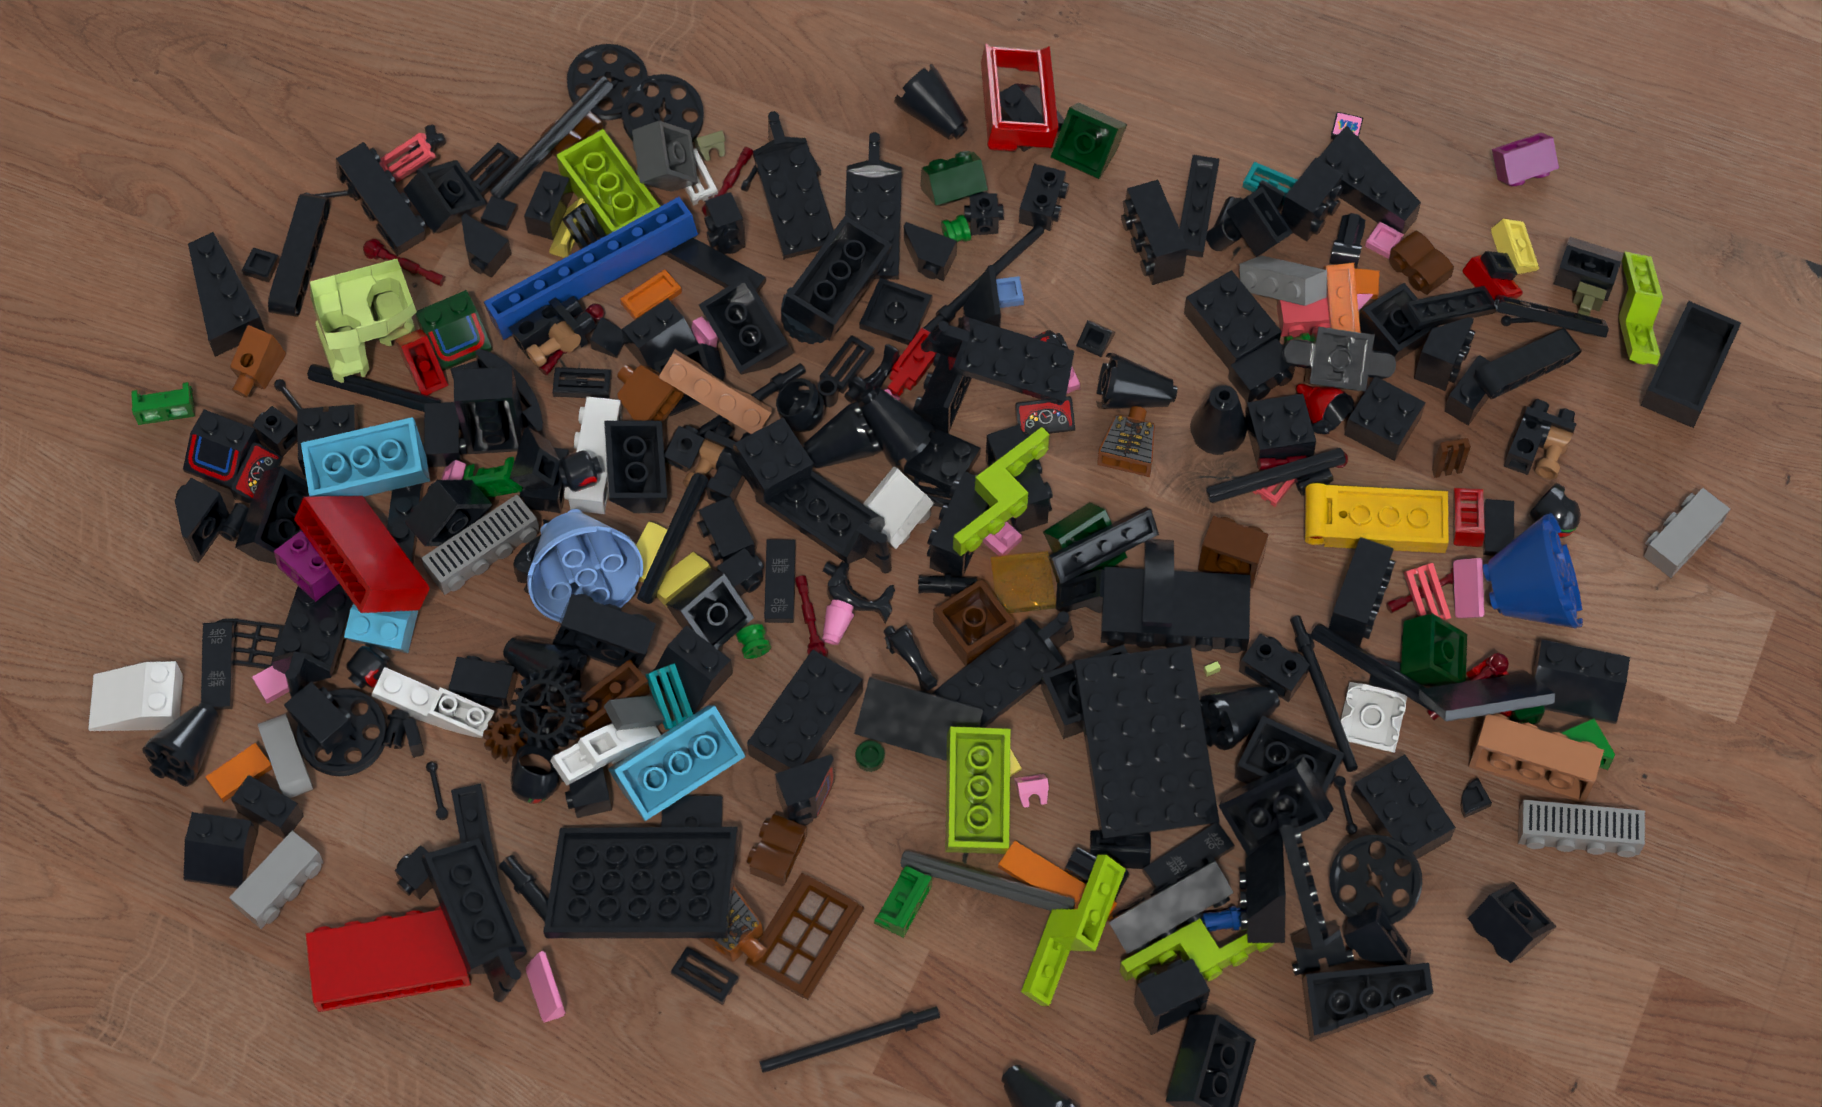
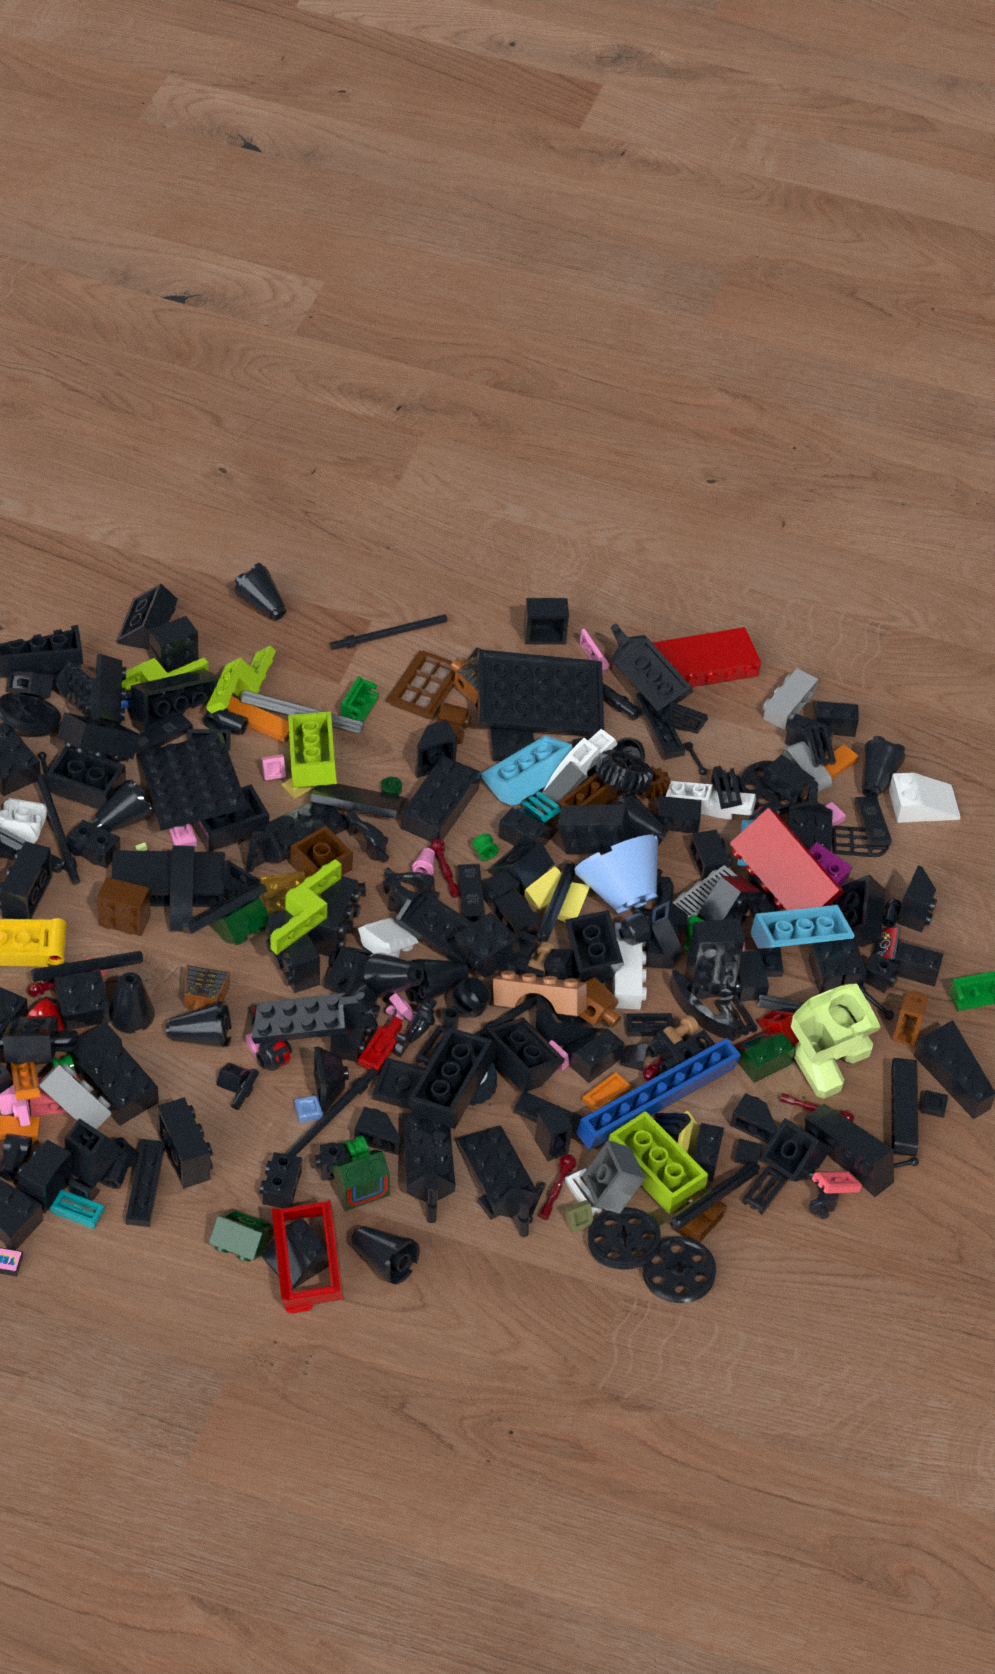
camera: 170 degrees right, 15 degrees down
black brick [394,845,433,900] -> none
none -> black bar [231,1069,259,1110]
none -> black piece [523,598,569,645]
none -> black tile [660,702,708,734]
none -> black brick [689,829,732,880]
none -> black tile [713,768,742,809]
none -> black tile [804,723,836,767]

